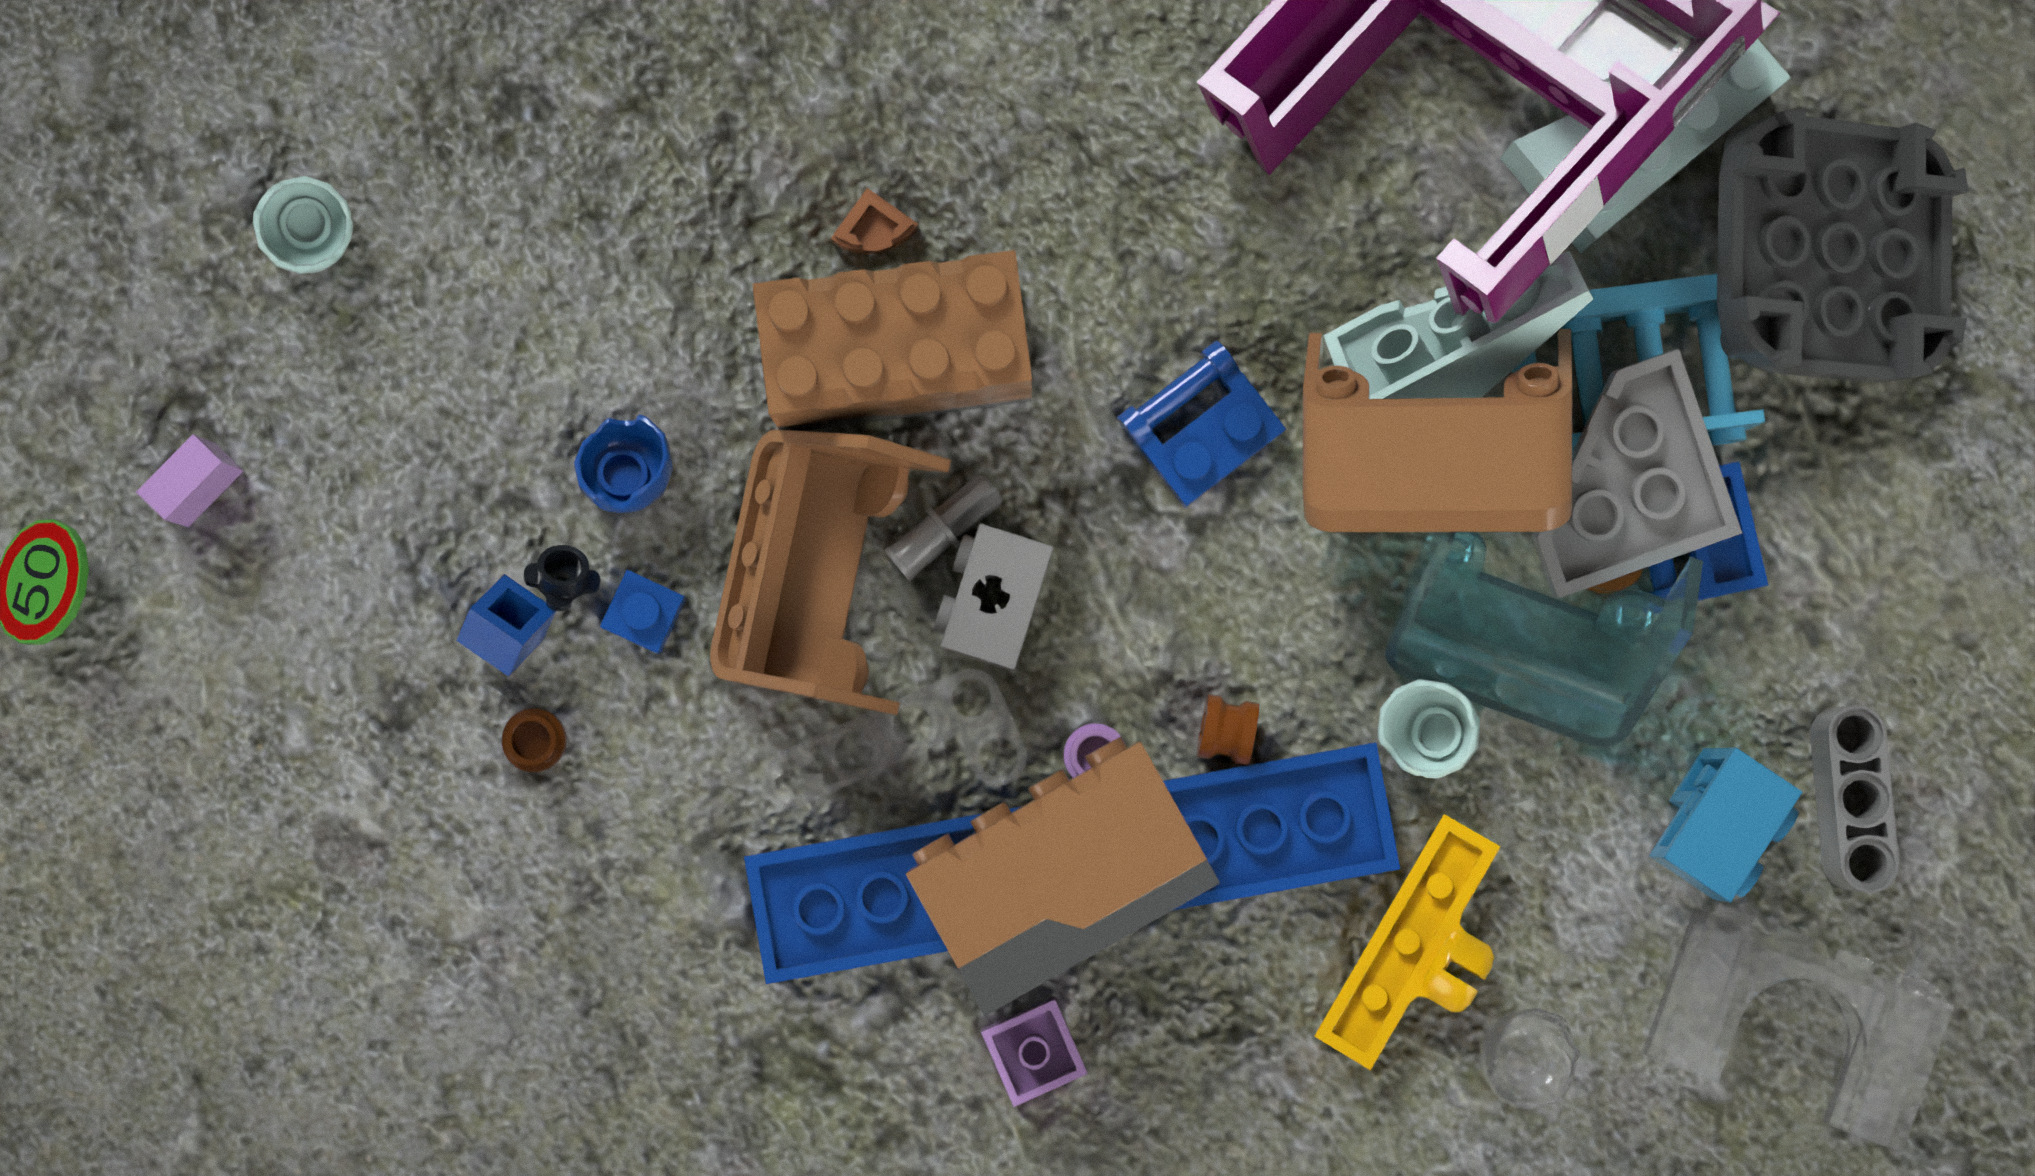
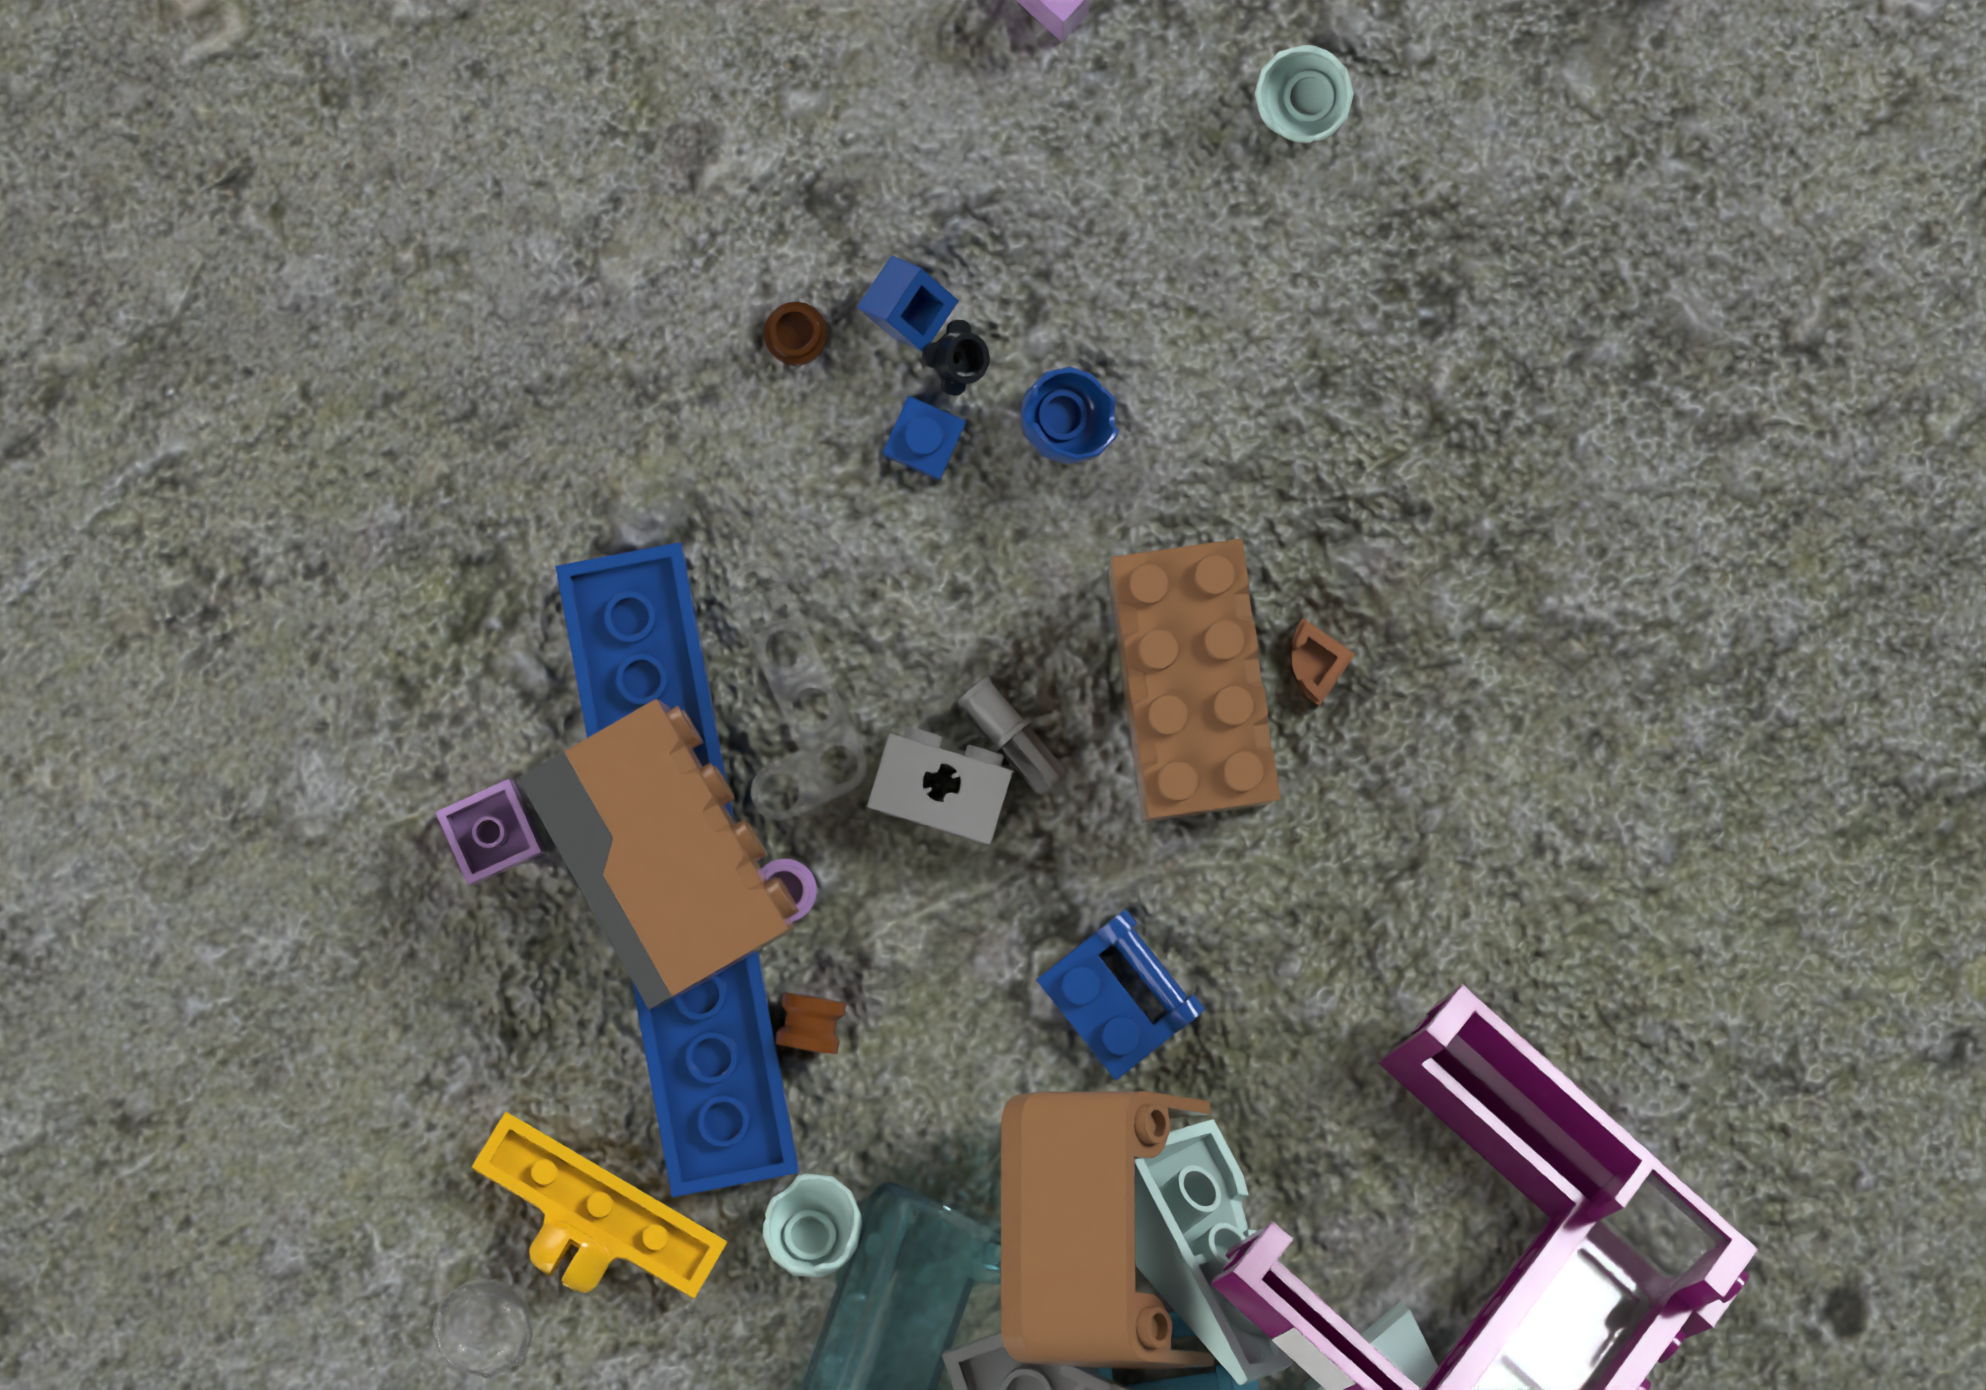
camera: 90 degrees right, 0 degrees up
medium nougat windscreen [710,430,951,715] -> none

